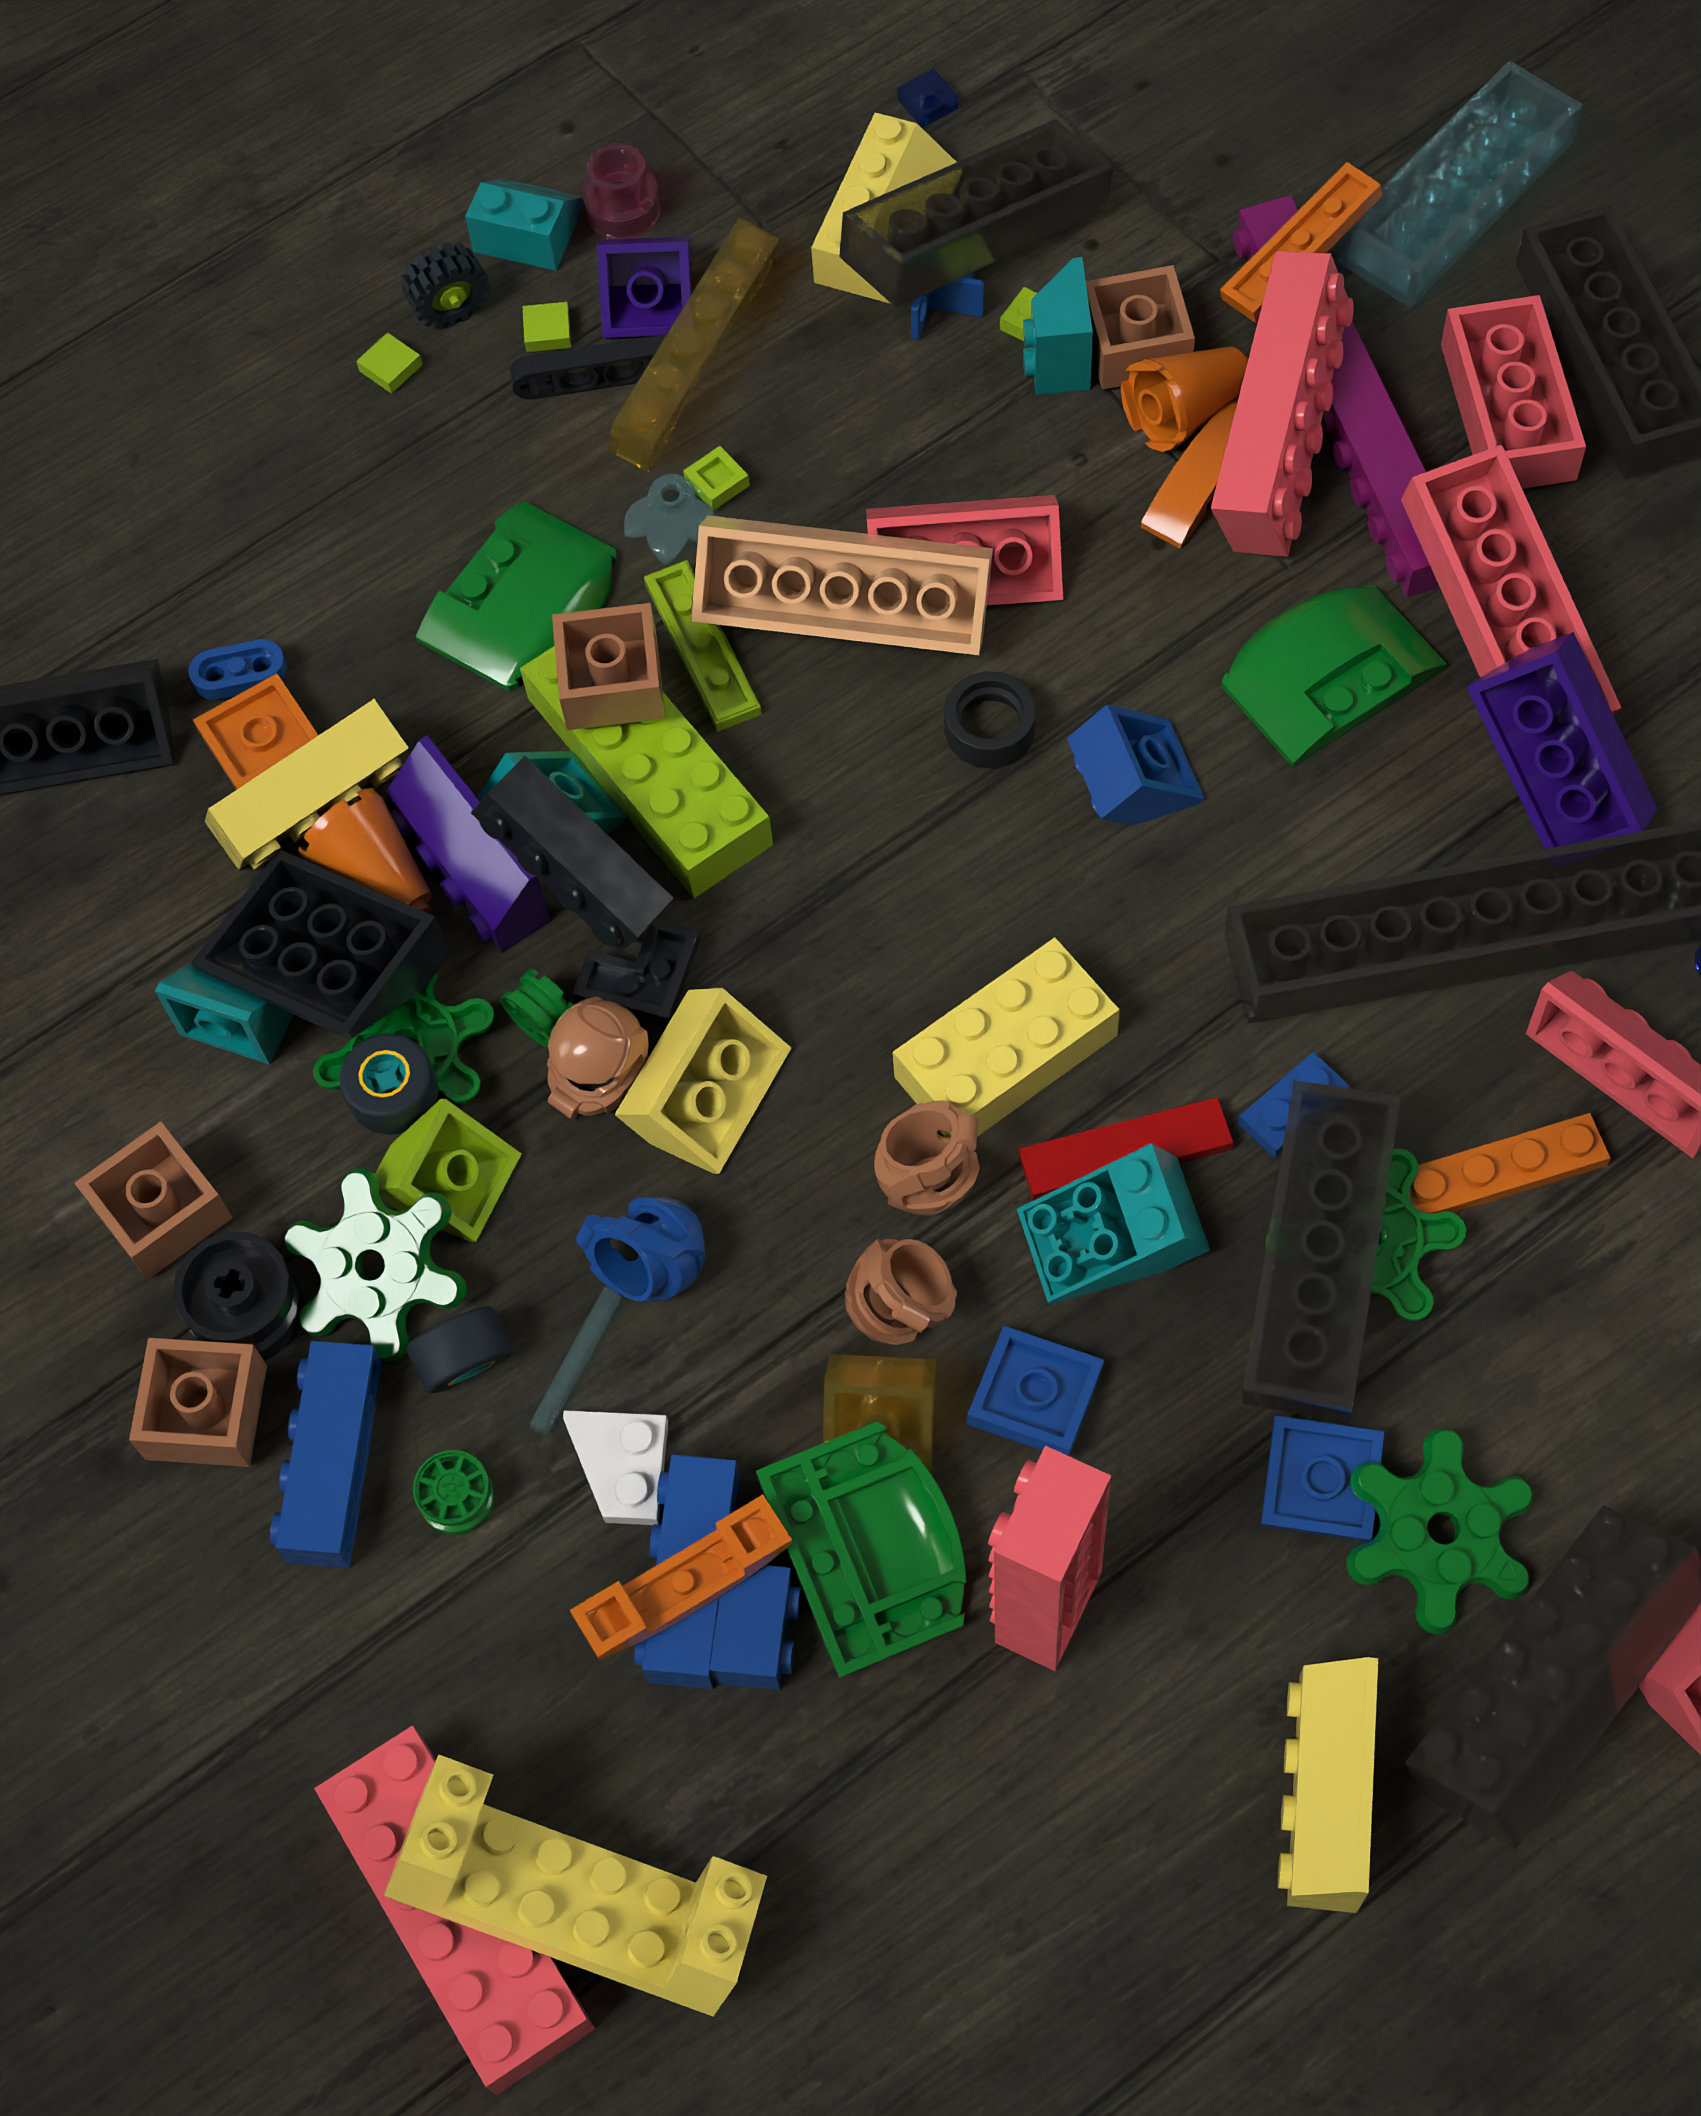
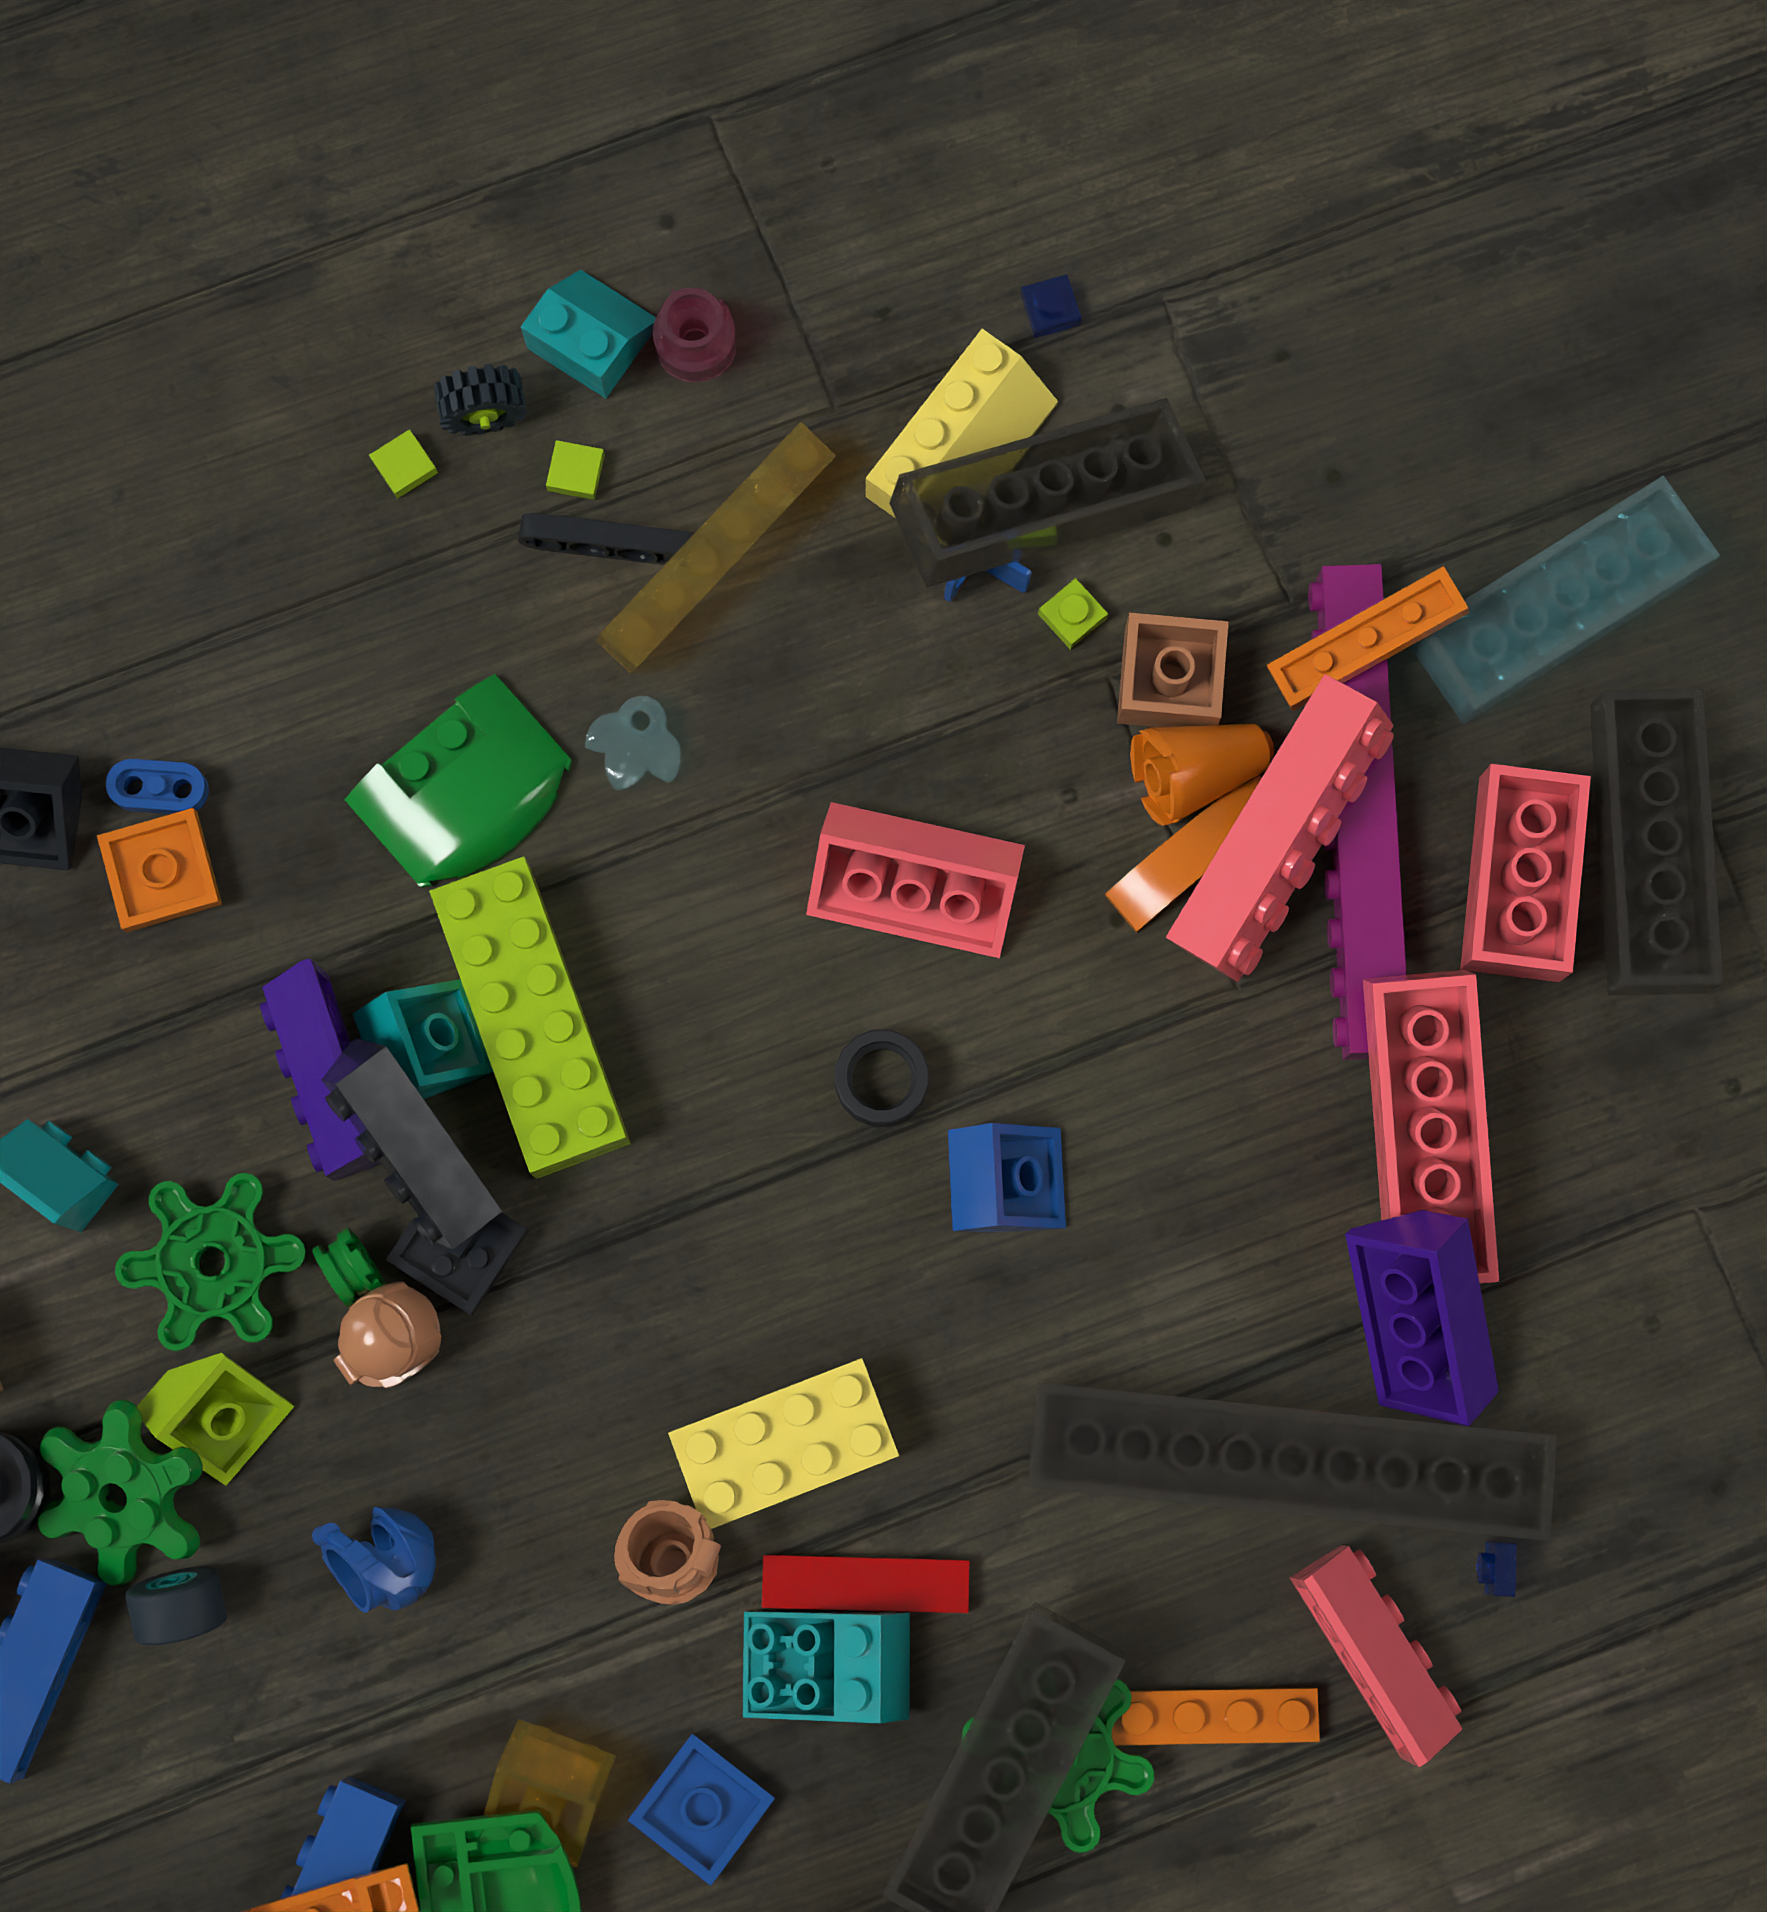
camera: 10 degrees right, 15 degrees up
black slope [191,849,453,1040] -> none
light yellow brick [205,699,409,870] -> none
orange cone [298,788,432,913] -> none
black wheel [339,1033,439,1135] -> none
green wheel [413,1450,495,1536] -> none
clear light blue bar [529,1287,622,1435] -> none
nougat brick [552,603,665,730] -> none
white wing [563,1411,668,1525] -> none
dark purple slope [597,236,694,338] -> none
light yellow slope [615,988,791,1174] -> none
lime tile [644,560,762,732] -> none
lime plate [683,446,750,511] -> none
light nougat brick [691,515,993,655] -> none
nougat helmet [845,1239,957,1345] -> none
teal slope [1023,257,1093,395] -> none
green slope [1221,585,1447,768] -> none
blue plate [1238,1052,1350,1159] -> none

